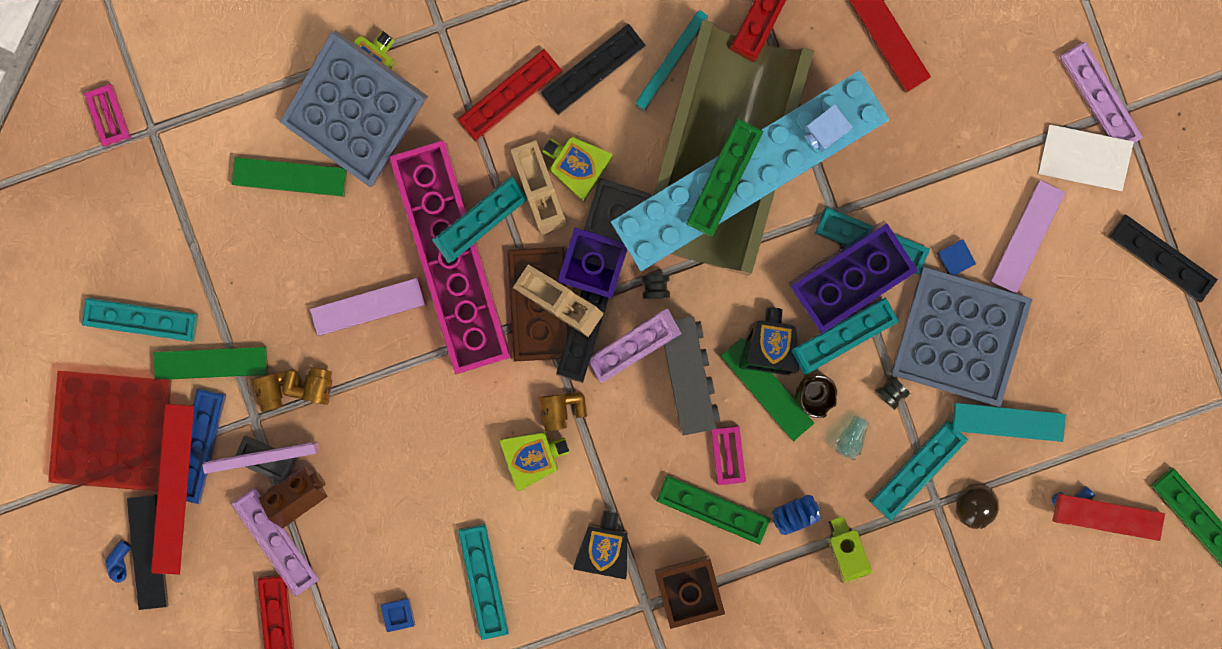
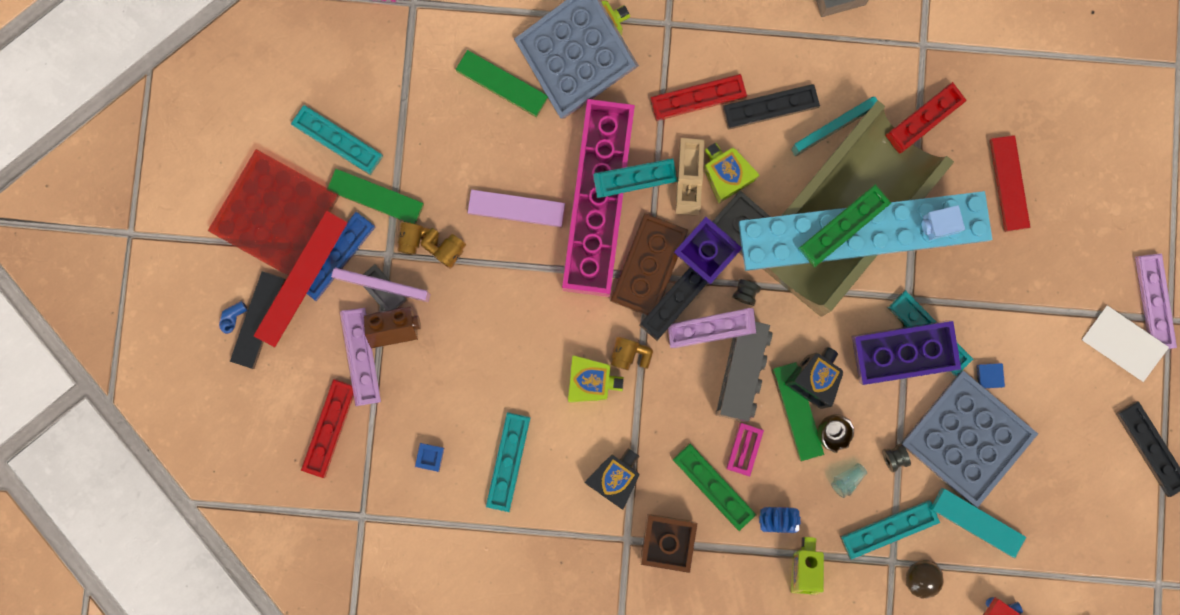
camera: 25 degrees right, 5 degrees down
tan slope [513,264,604,337] -> none
teal tile [791,297,899,375] -> none
lavender tile [989,180,1066,294] -> none

